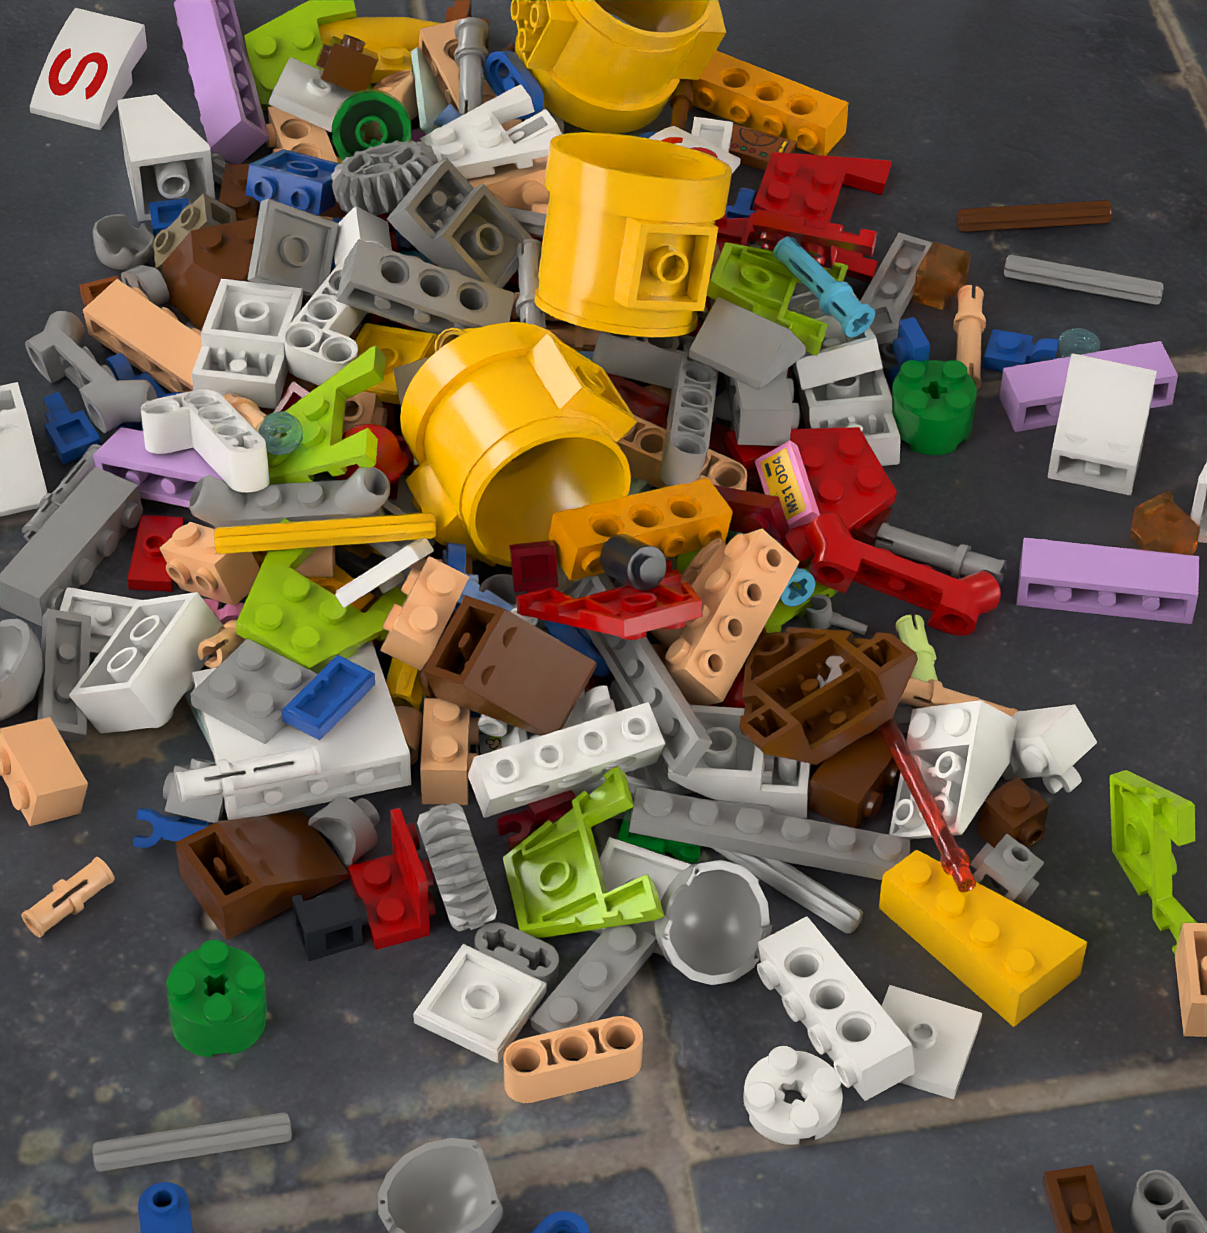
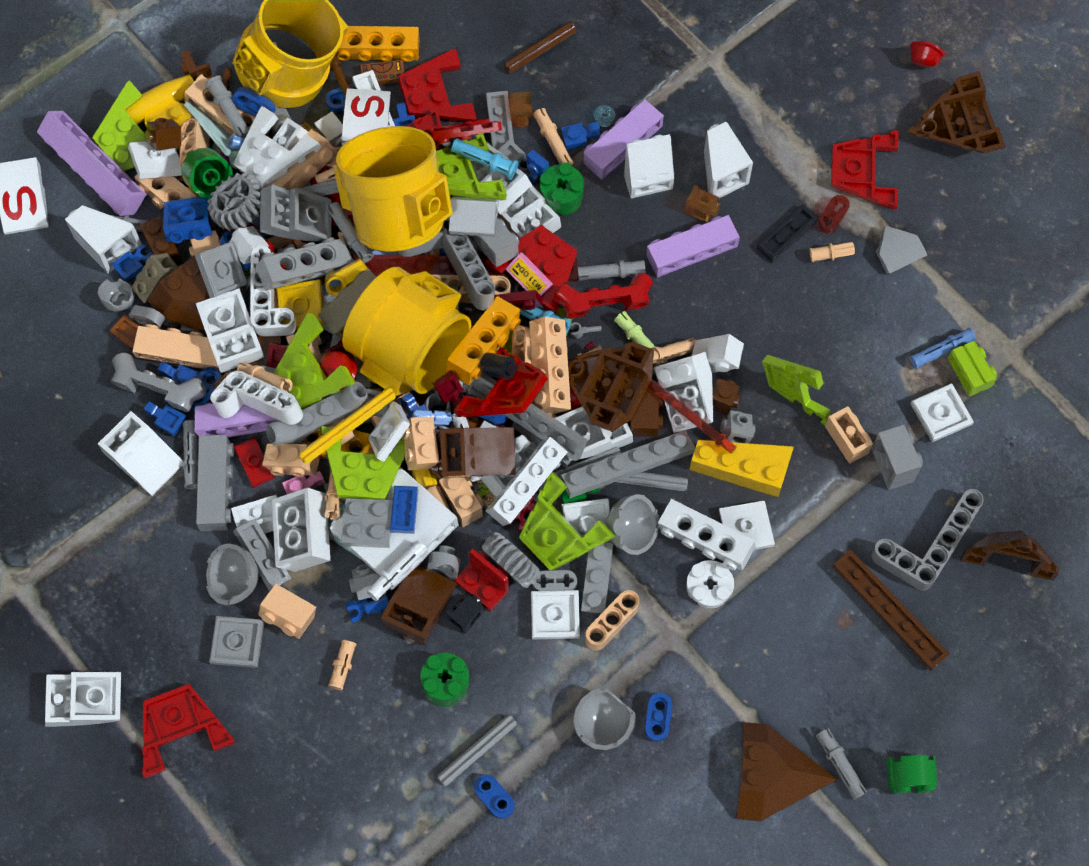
camera: 30 degrees left, 20 degrees up
clear light blue plate [258,411,303,455] -> none
light grey axle [1004,254,1164,305] -> none

